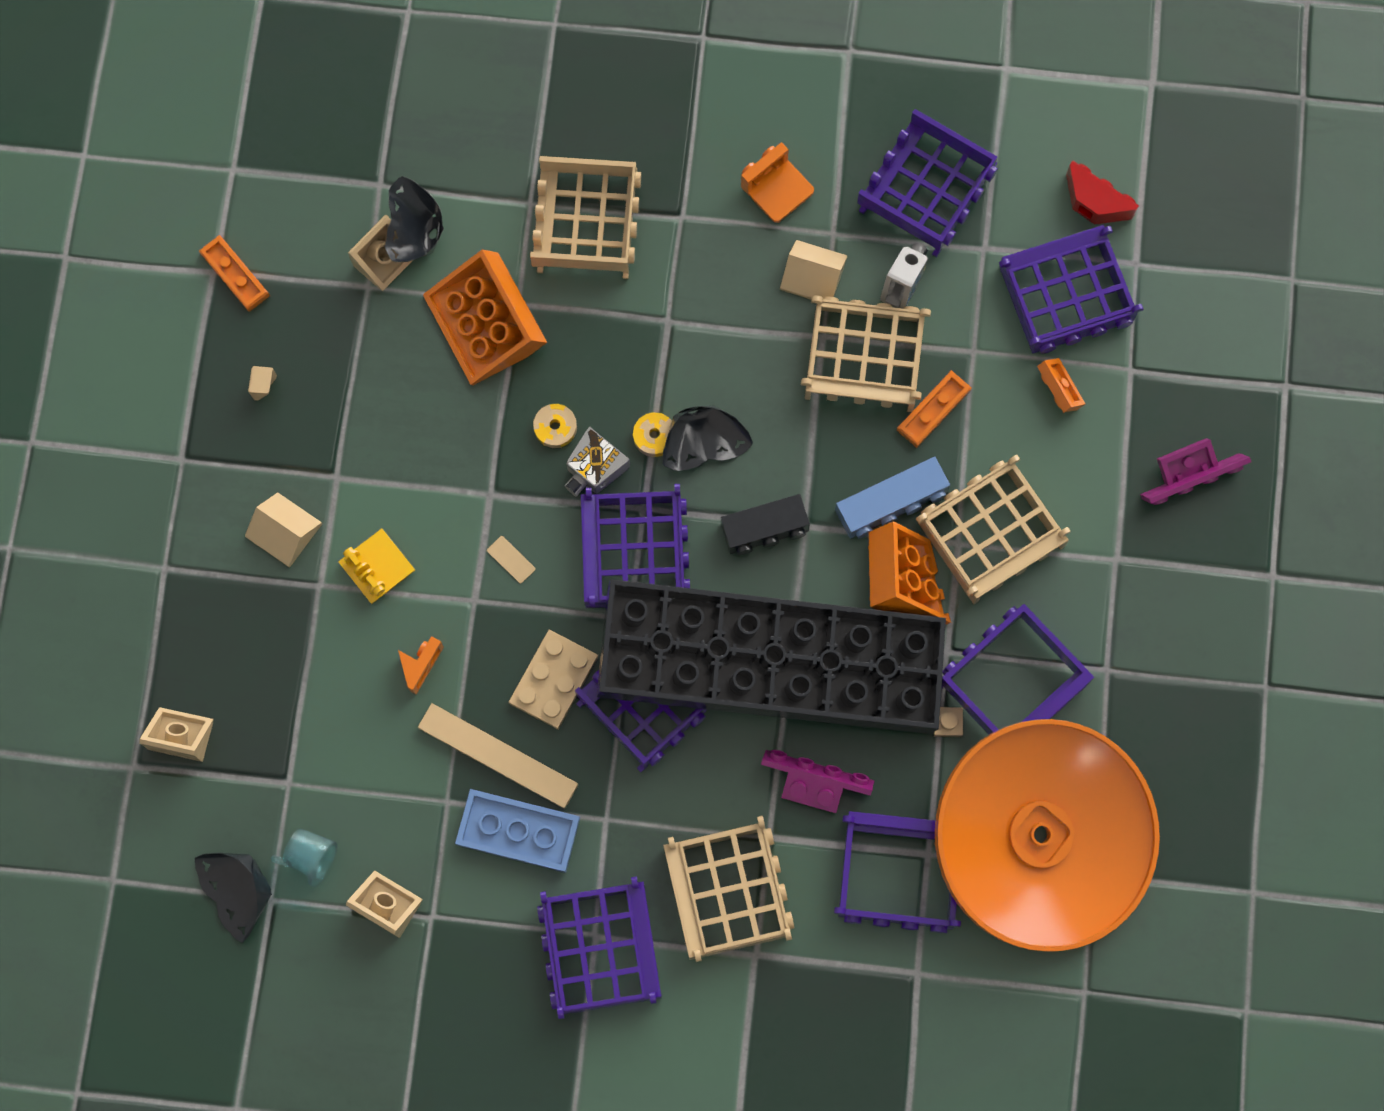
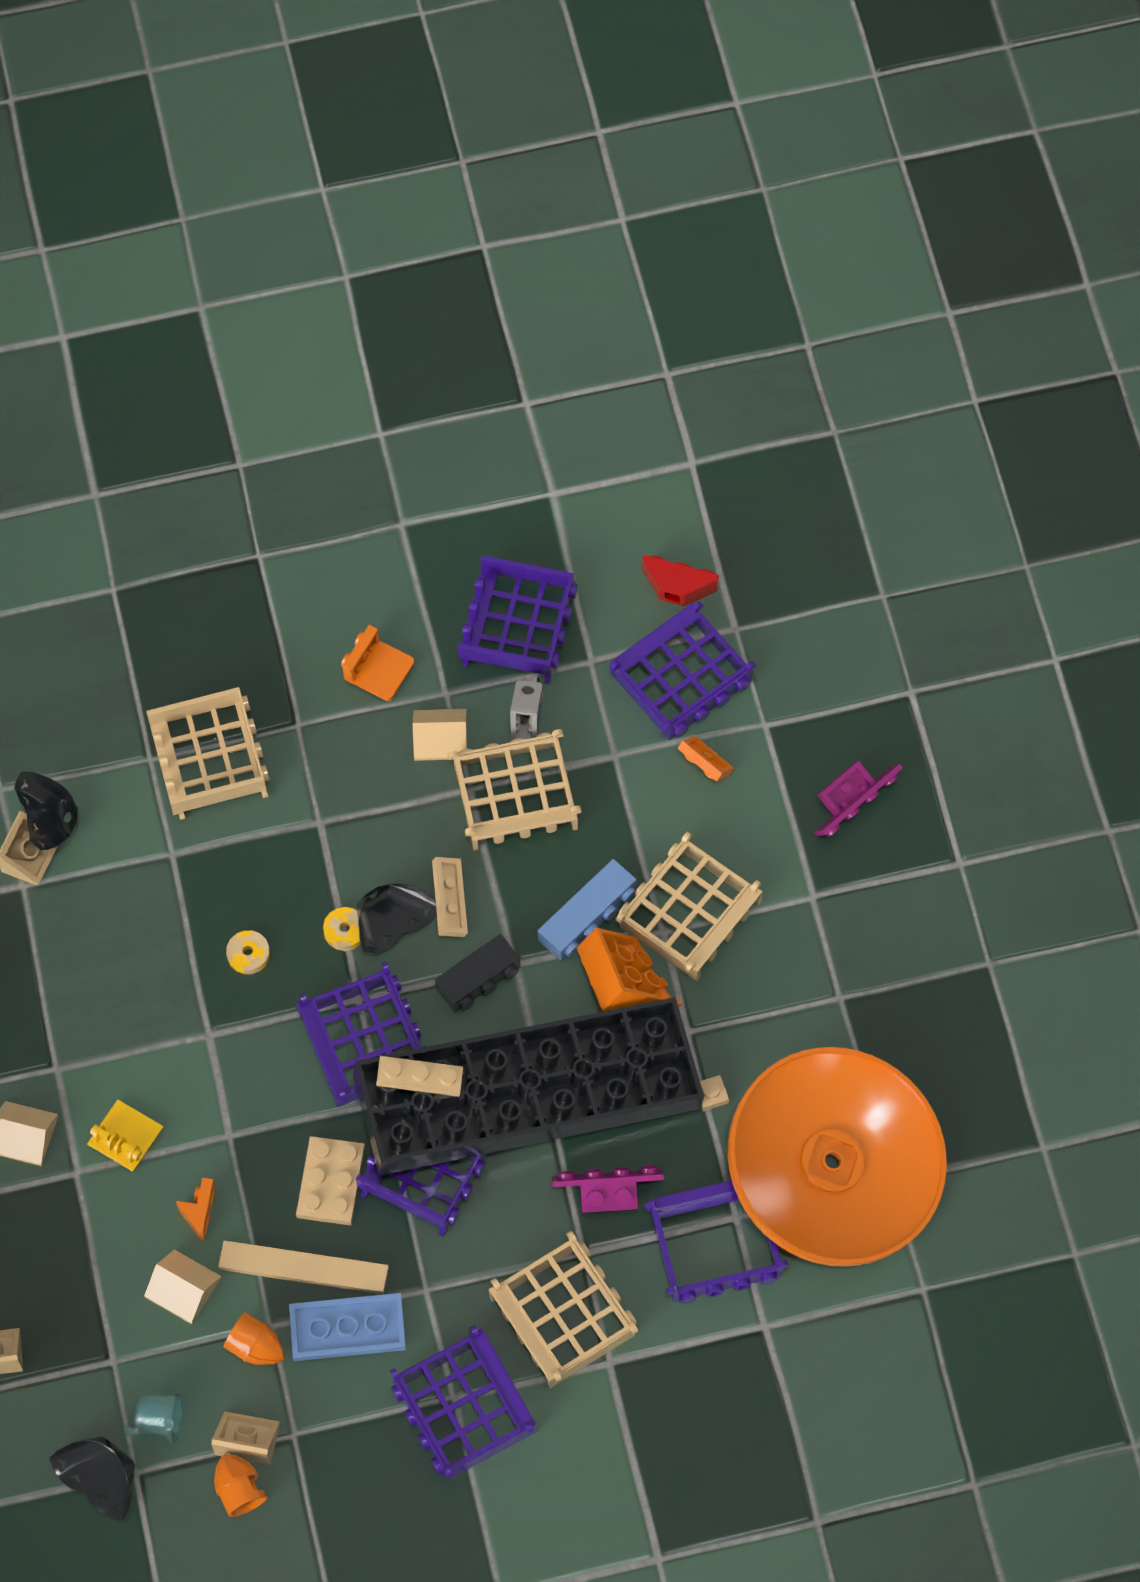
camera: 20 degrees left, 10 degrees down
orange slope [423,249,547,385] -> none
tan sticker [487,536,535,583] -> none
torso [565,427,630,497] -> none
orange tile [896,370,972,448] -> none
dark purple window [941,604,1094,735] -> none
none -> slope [144,1249,222,1324]
none -> orange helmet [214,1454,268,1517]
none -> orange helmet [223,1312,285,1365]
none -> tan plate [376,1056,463,1097]
none -> tan plate [432,857,468,937]

